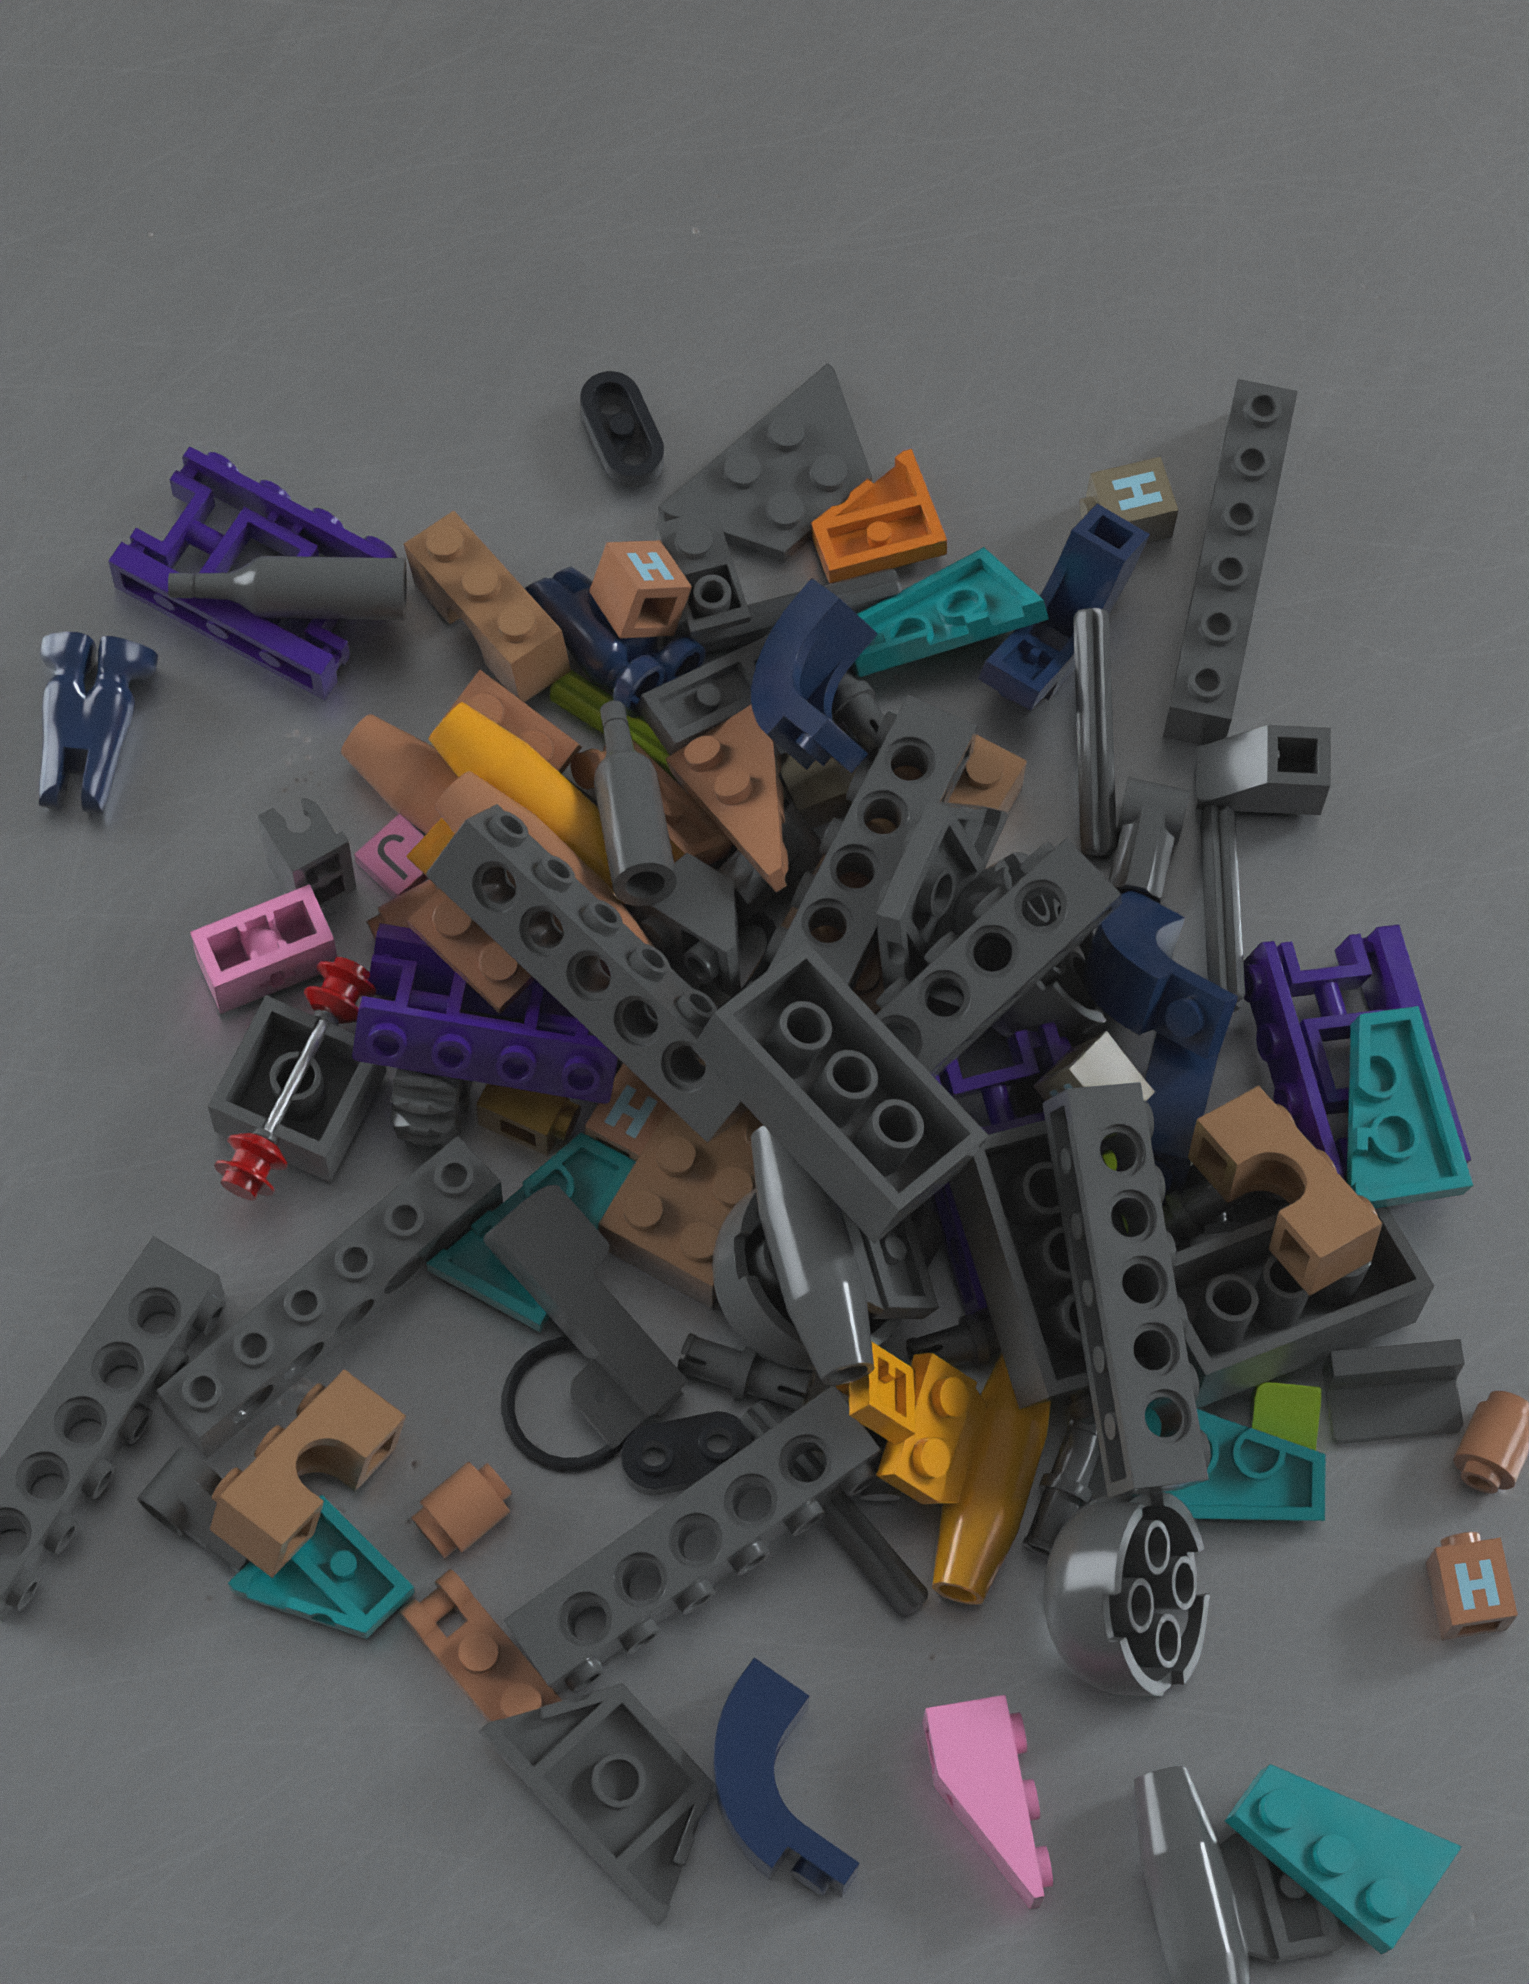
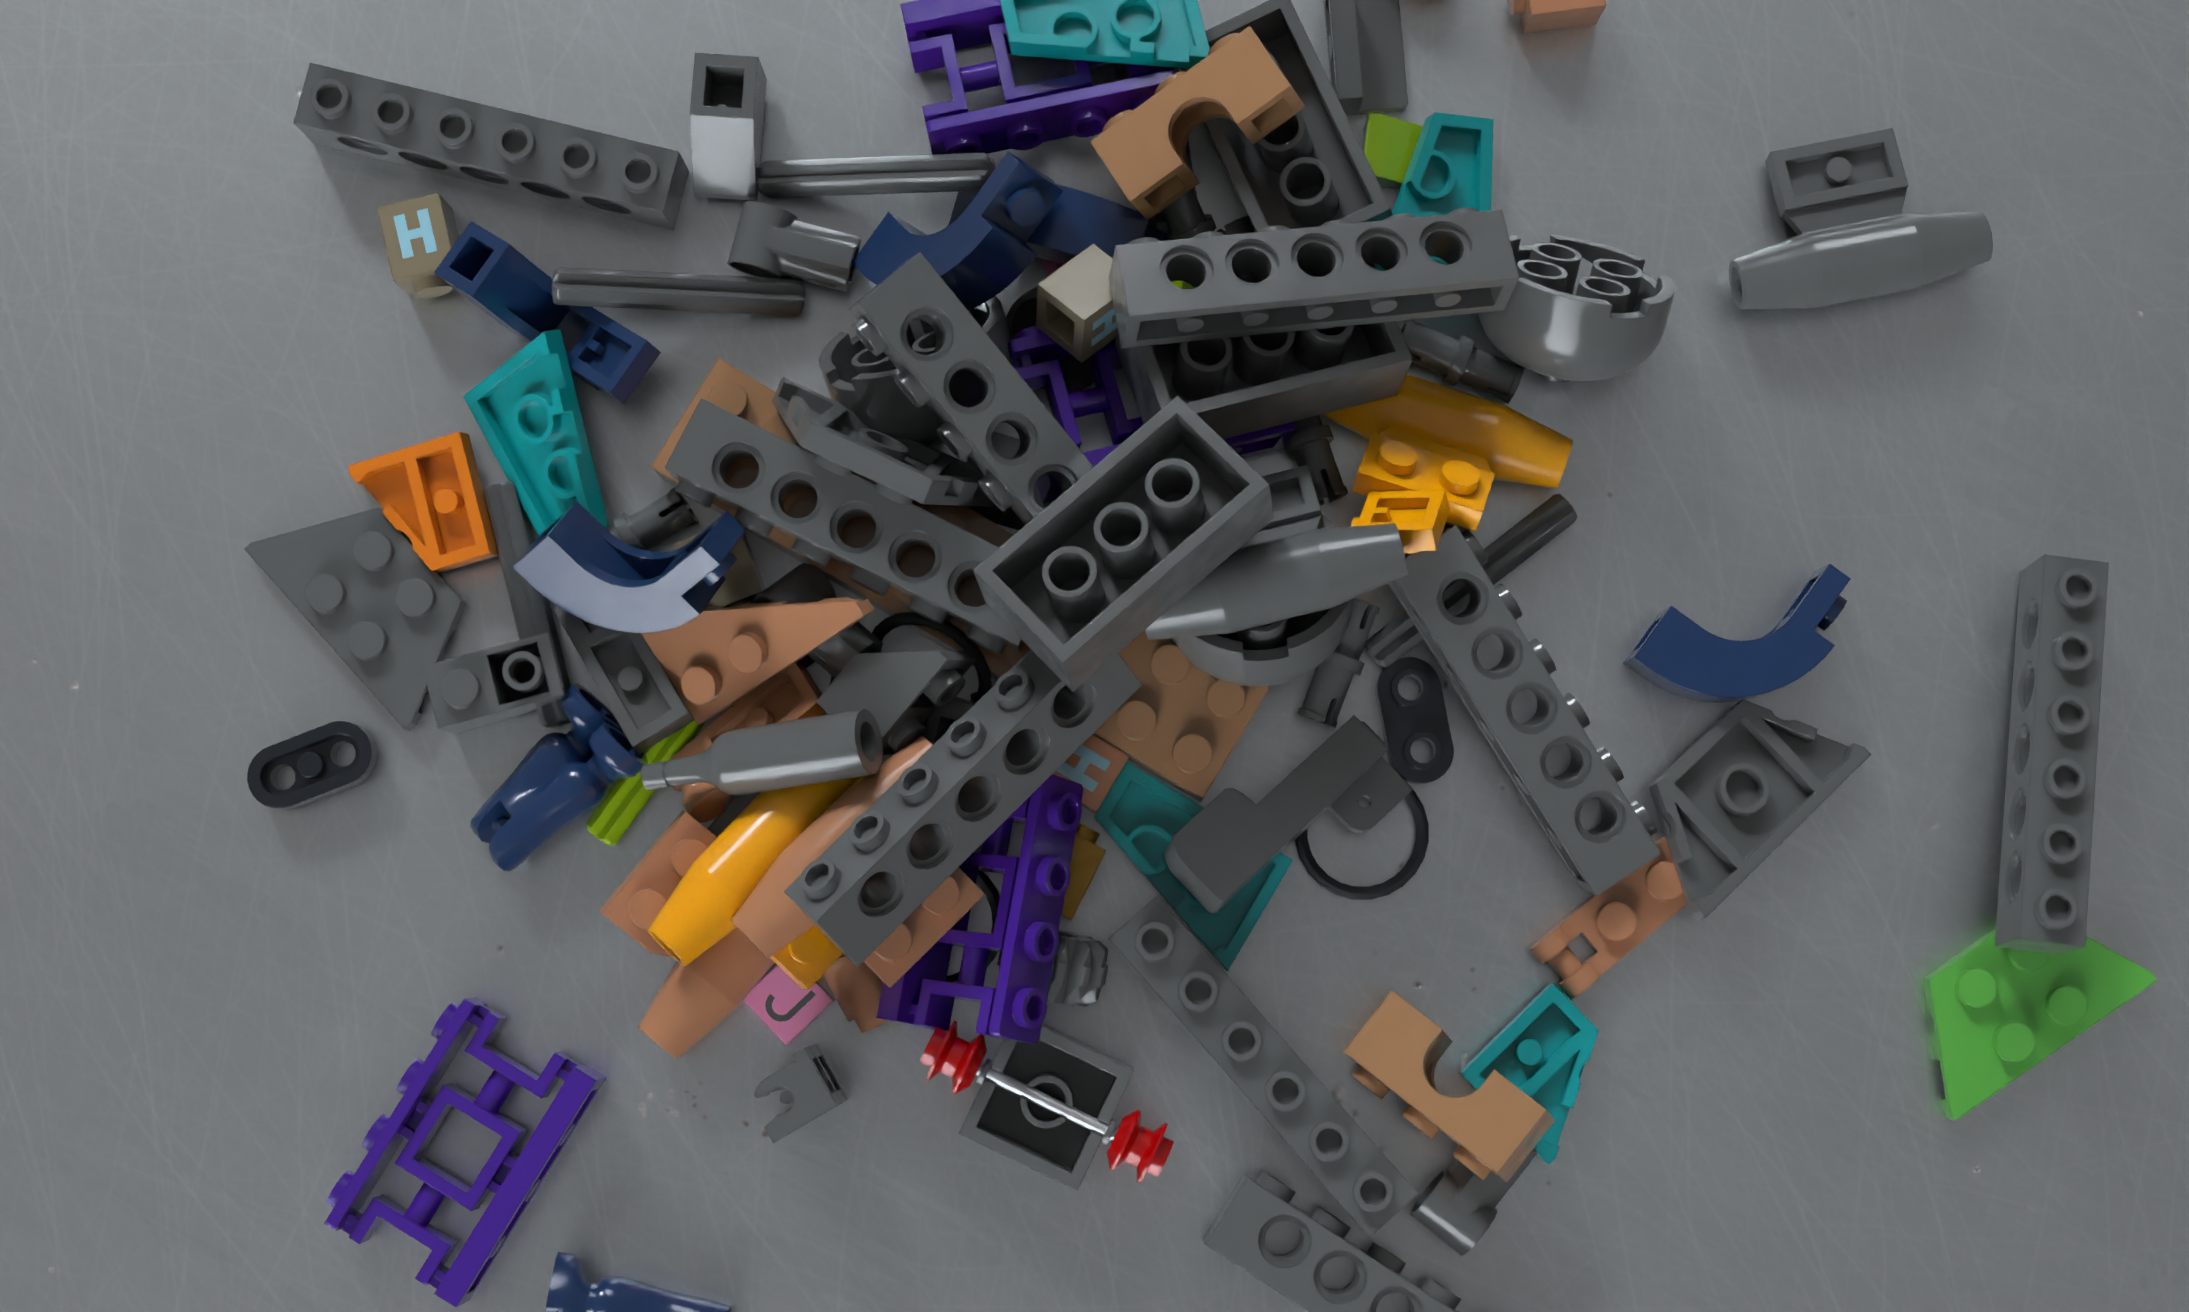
camera: 85 degrees left, 15 degrees up
dark grey piece [168,556,407,620] -> none
bright pink brick [190,884,337,1014] -> none
medium nougat arch [404,511,571,702] -> none
nougat brick [411,1461,512,1559] -> none
nougat brick [589,540,692,638] -> none
bright pink slope [922,1695,1053,1909] -> none
teal wing [1224,1764,1462,1955] -> none

